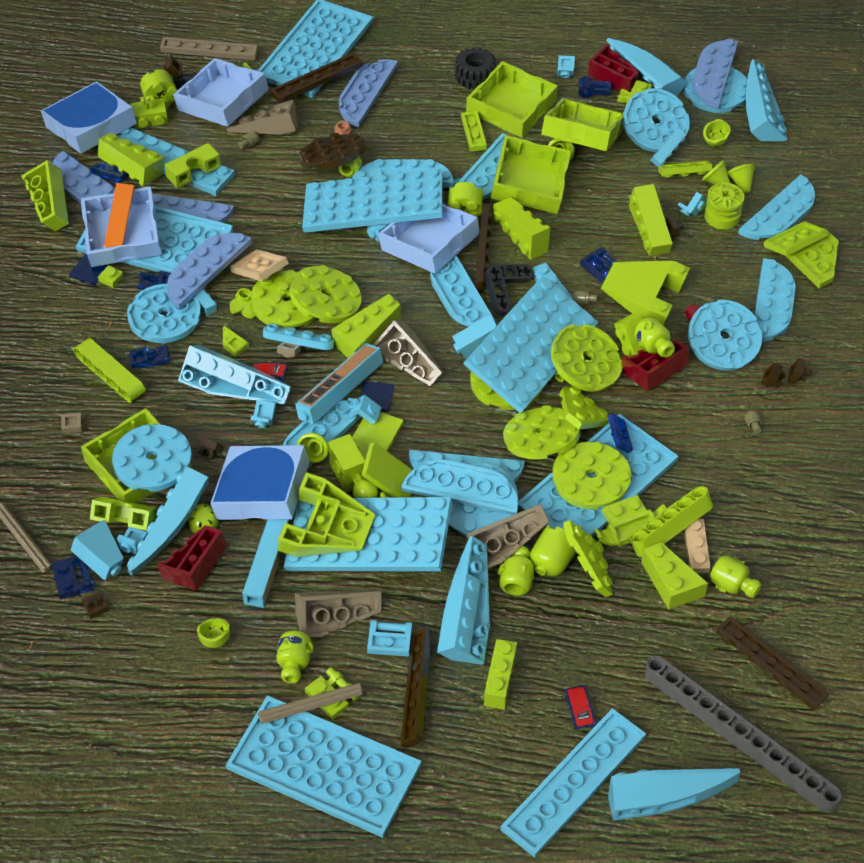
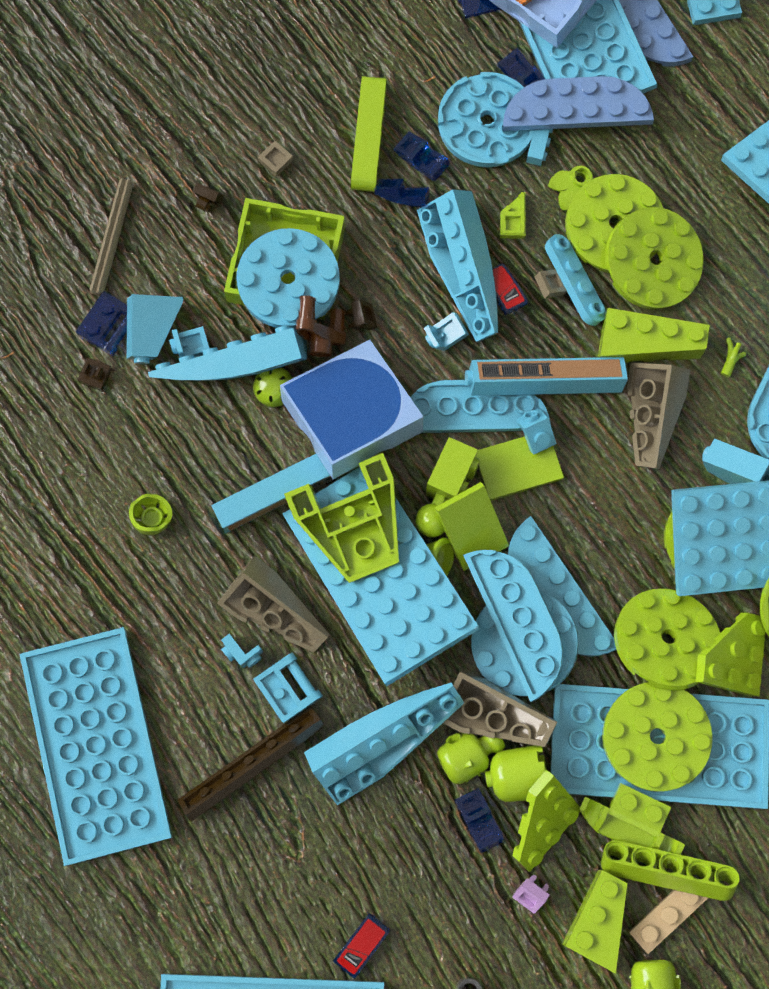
camera: 50 degrees right, 25 degrees up
lime arch [90,496,157,531] -> none
lime plate [98,265,124,288] -> none
dark red wedge [157,525,227,591] -> none
tan plate [229,249,289,281] -> none
dark tan axle [258,683,362,724] -> none
lime piece [276,630,314,684] -> none
lime hat [297,433,329,463] -> none
lime plate [305,667,360,720] -> none
clear blue piece [360,381,394,412] -> none
lime arch [484,639,517,710] -> none
clear blue plate [608,413,633,453] -> none
none -> dark brown tile [192,182,225,212]
none -> medium azure bracket [221,634,263,668]
none -> reddish brown connector [296,295,346,357]
none -> clear blue slope [374,179,430,207]
none -> clear blue slope [455,788,505,853]
none -> lavender tile [512,875,549,914]
none -> lime bar [720,337,746,377]

